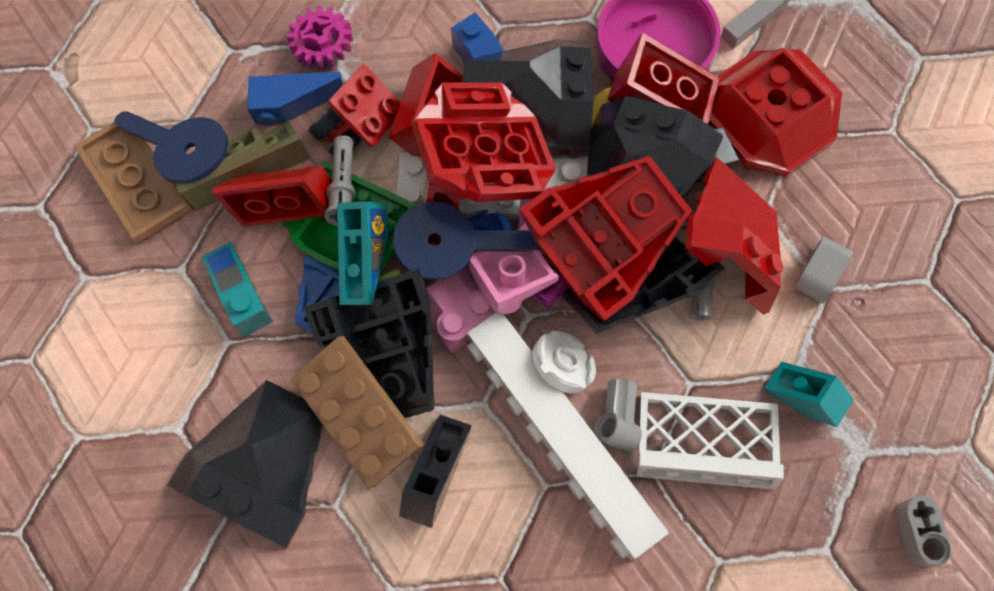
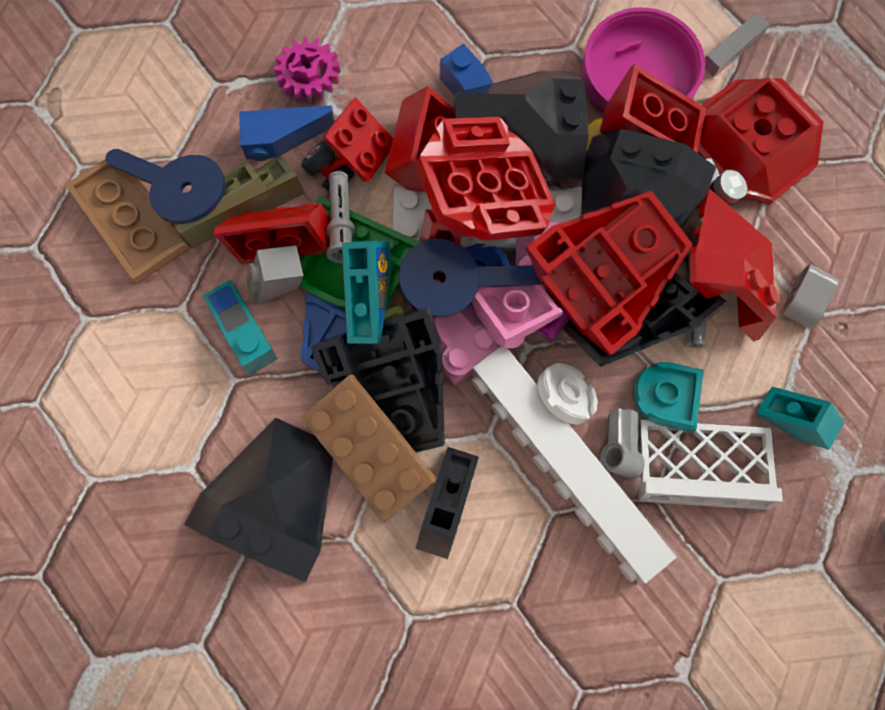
camera: 10 degrees left, 5 degrees up
none -> light grey slope [247,245,303,305]
none -> teal tile [633,362,704,433]
none -> tile [714,170,747,204]

